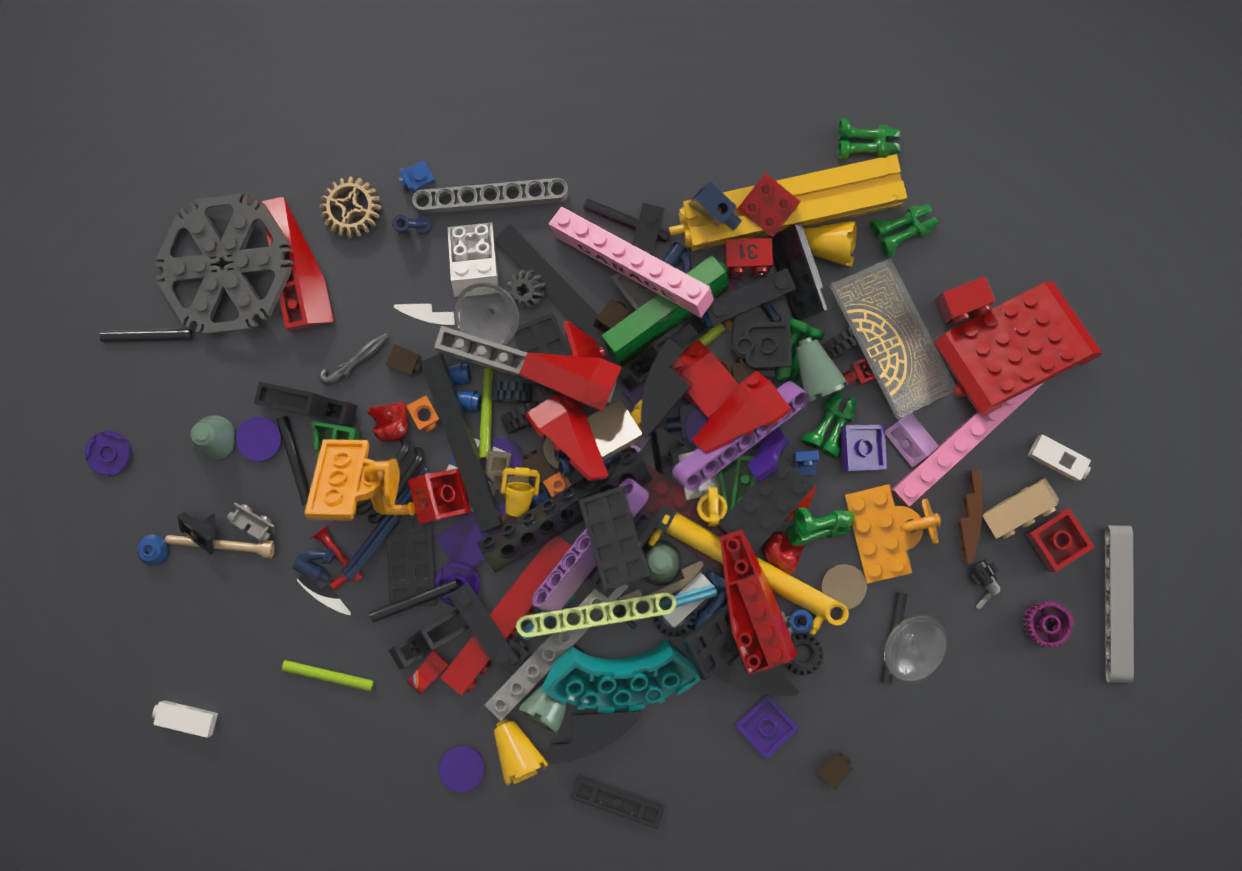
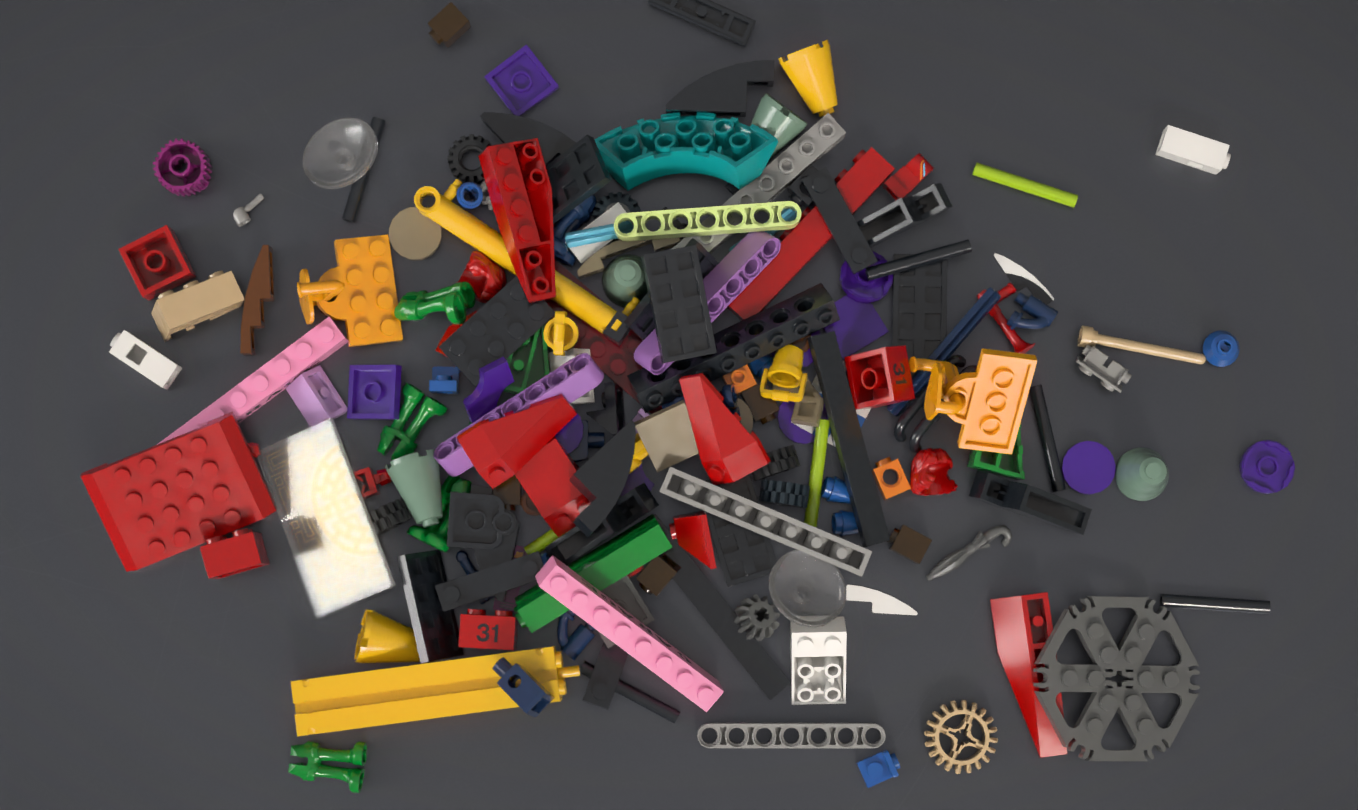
camera: 175 degrees left, 0 degrees up
black slope [177,511,216,555] -> none
dark blue plant [392,215,431,233] -> none
dark purple tile [439,746,485,792] -> none
red wedge [519,352,622,411] -> none
red hinge [737,172,801,237] -> none
green piece [869,204,939,259] -> none
black gear [969,559,999,588] -> none
light grey beam [1105,525,1134,684] -> none

